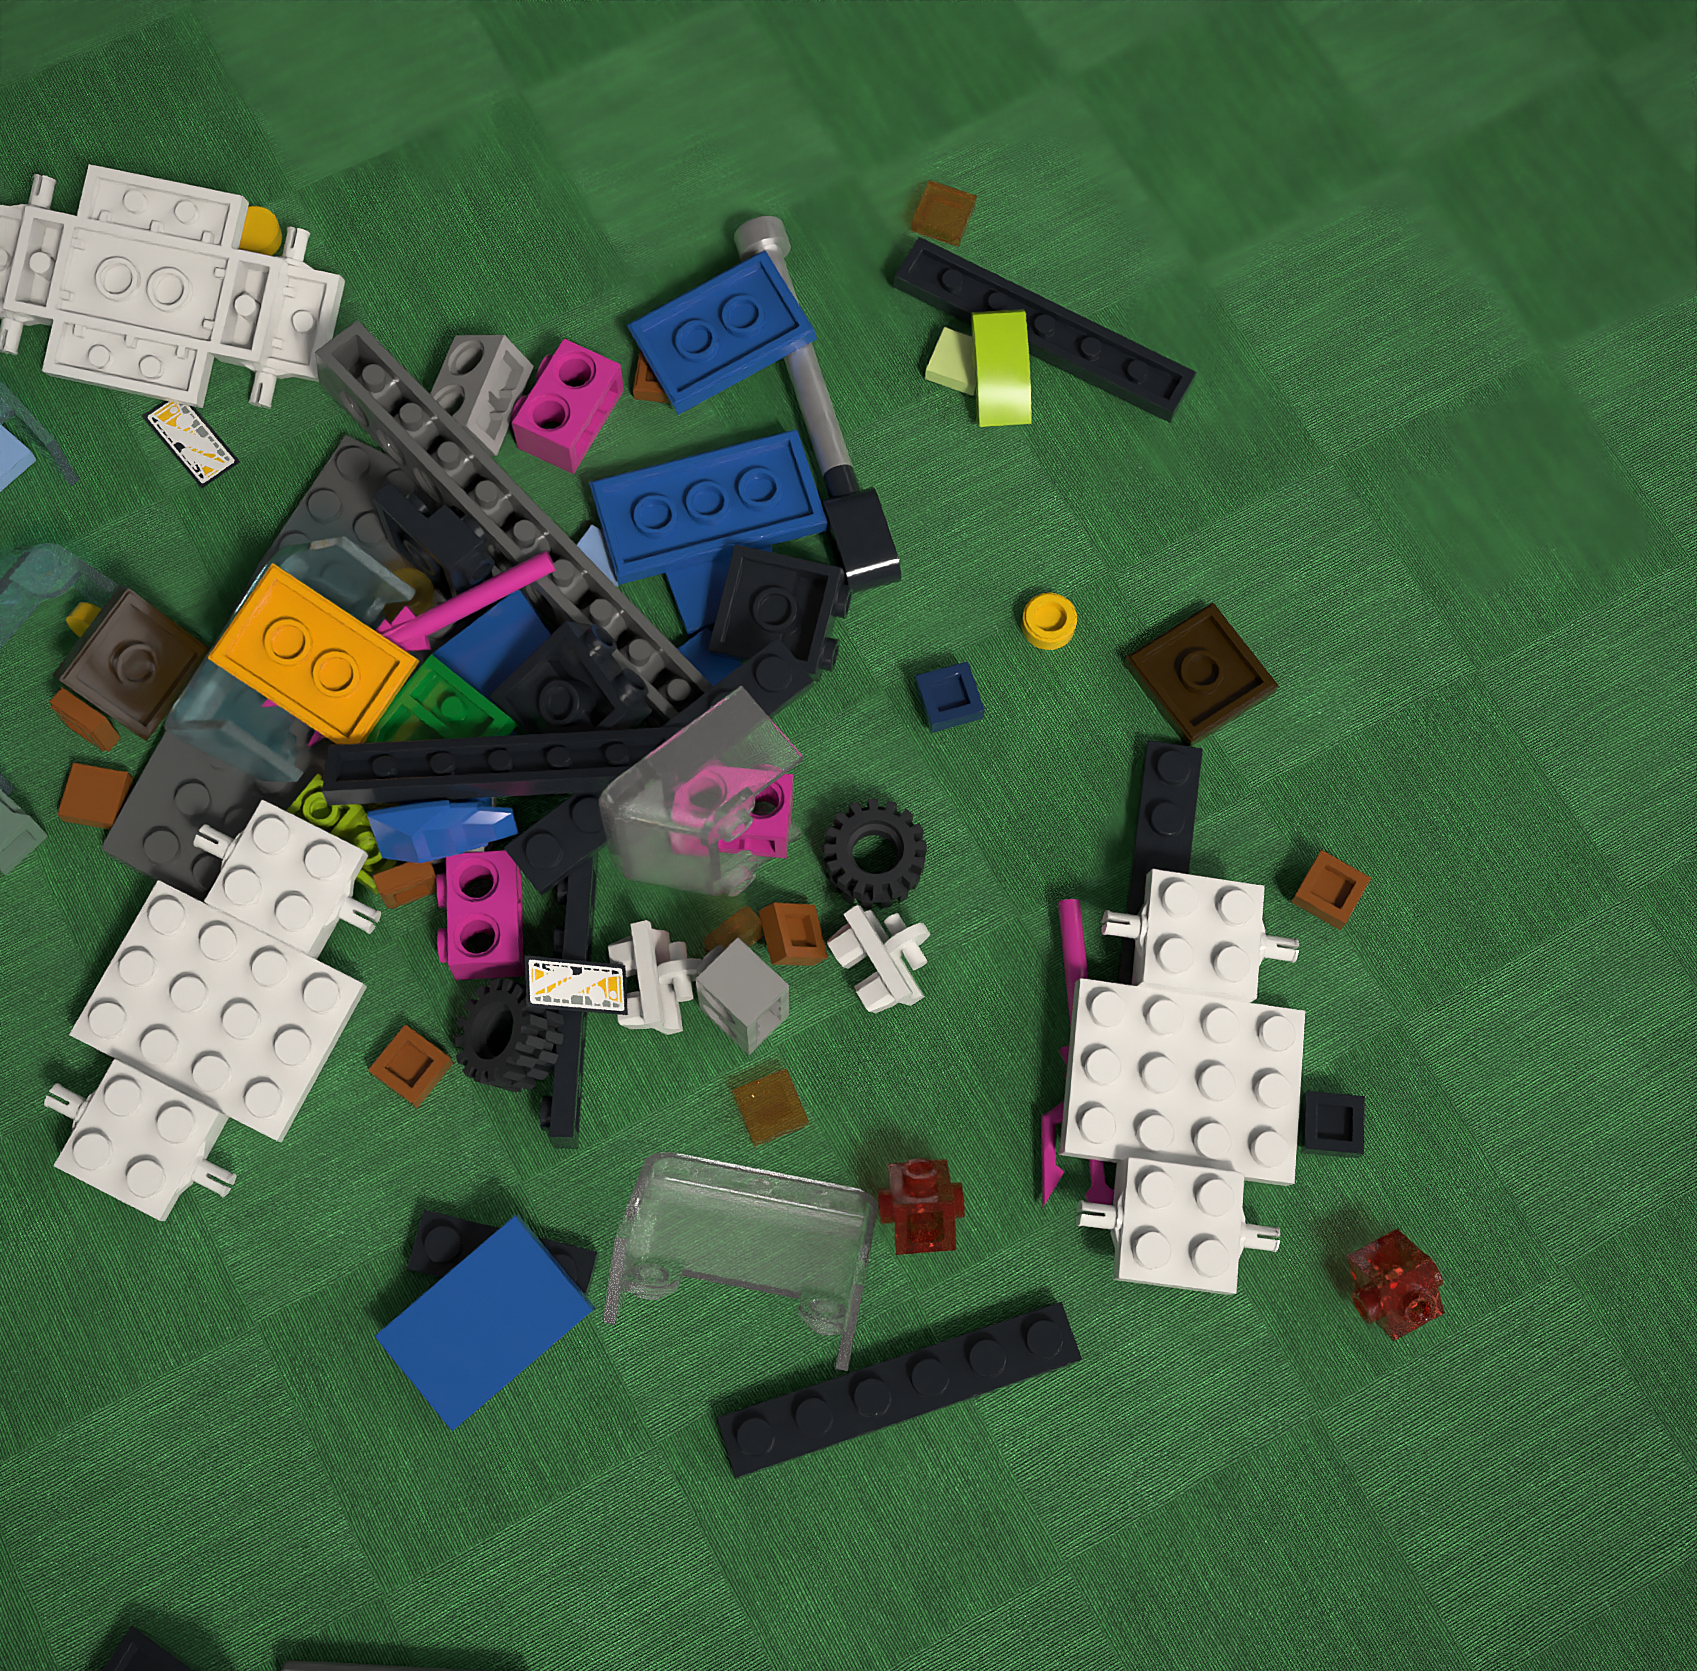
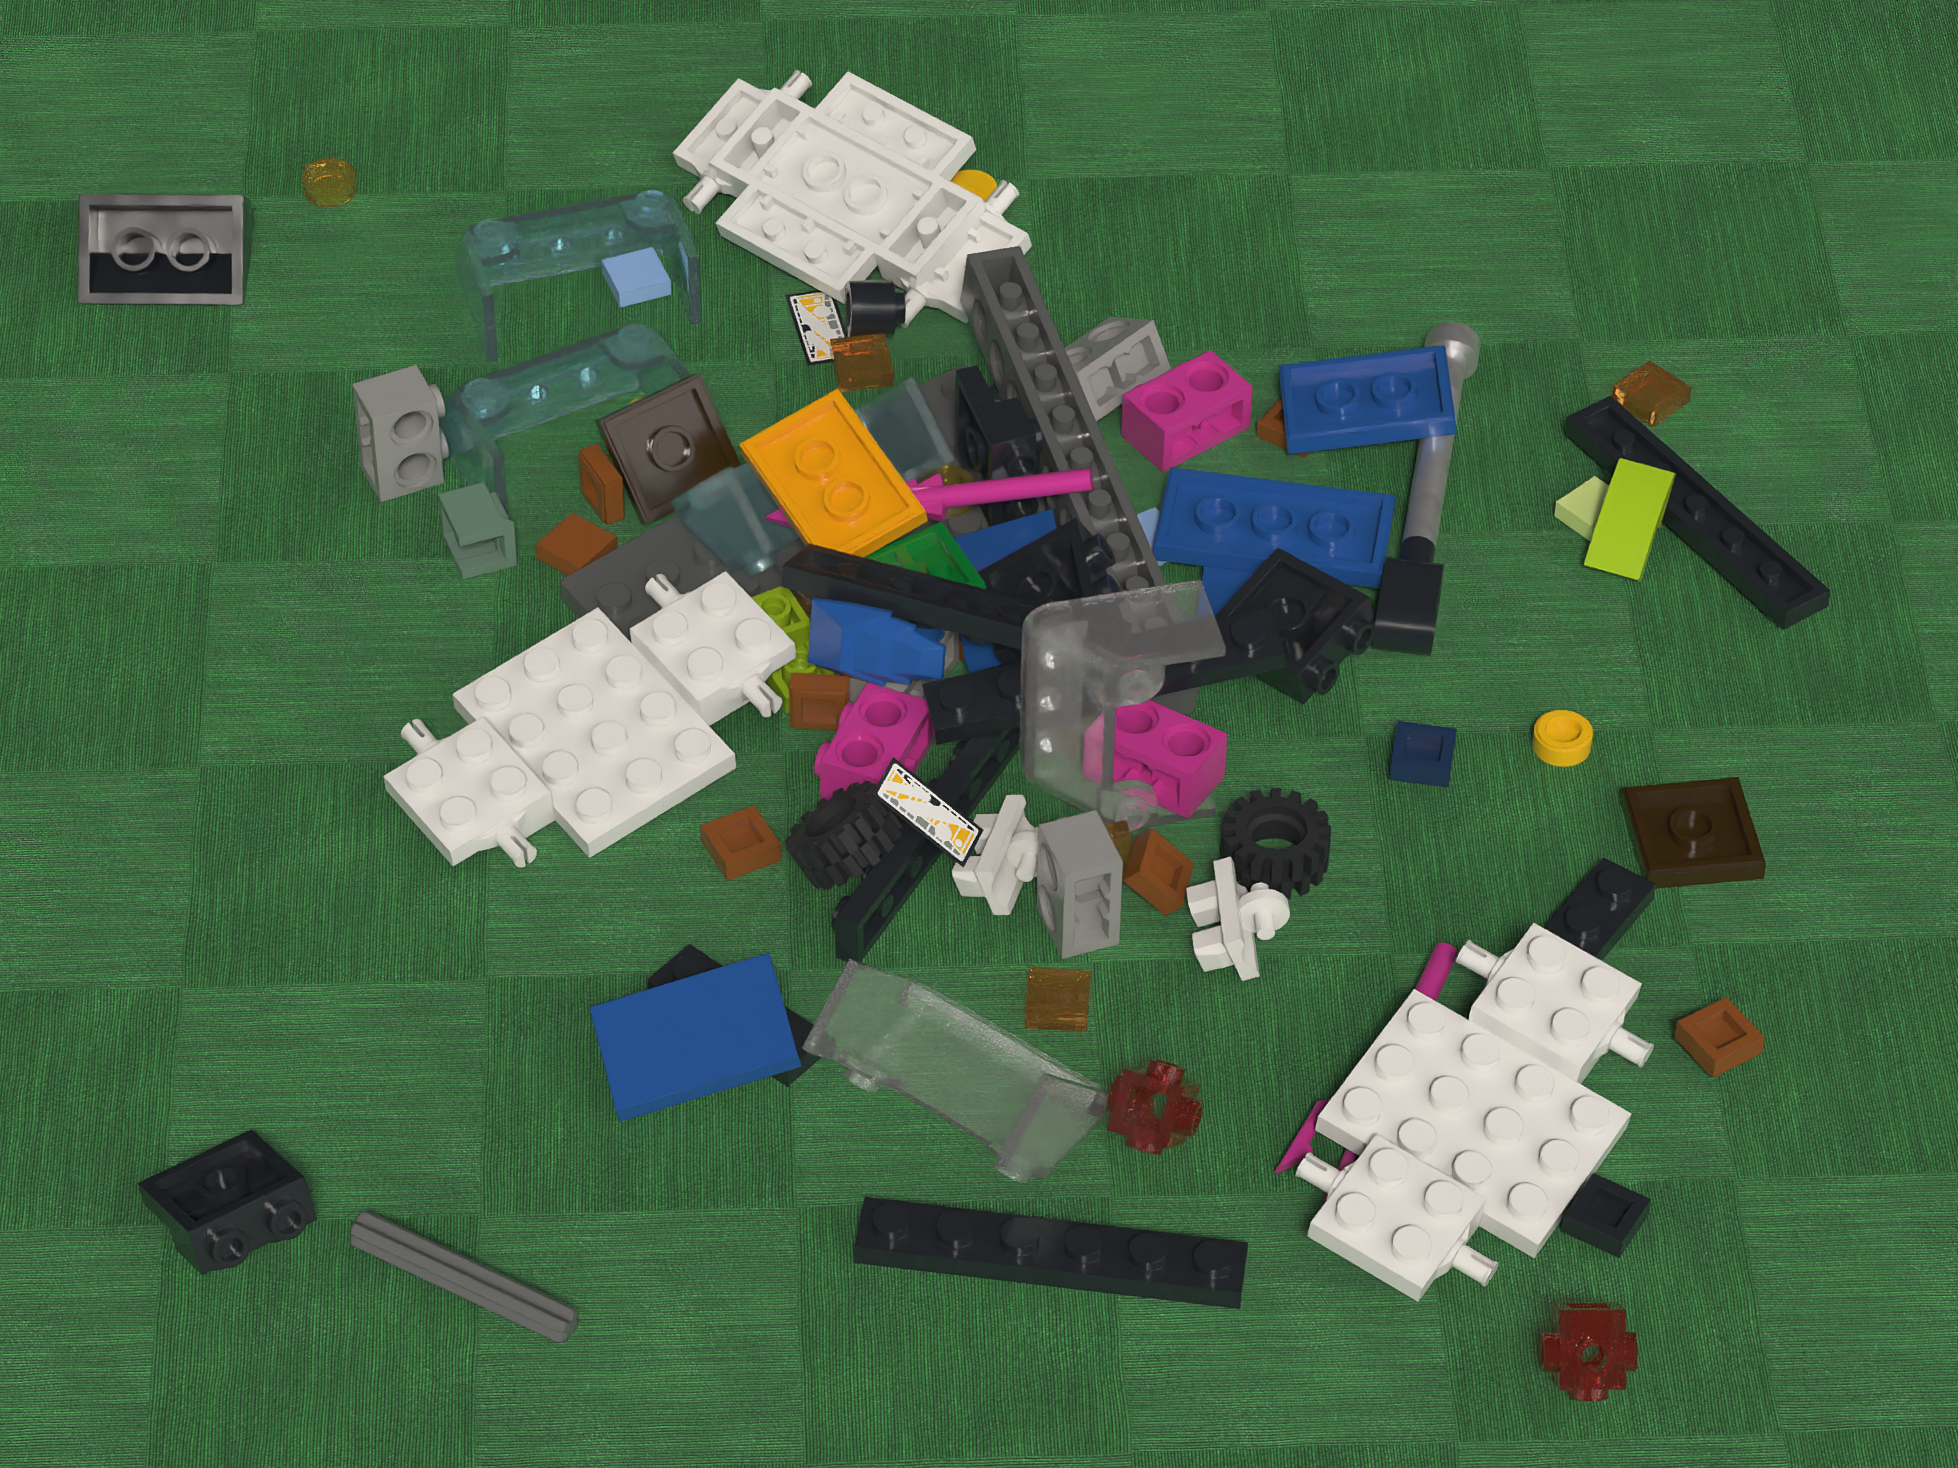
camera: 30 degrees right, 25 degrees down
none -> clear orange tile [830,334,894,392]
none -> black plate [845,280,906,340]

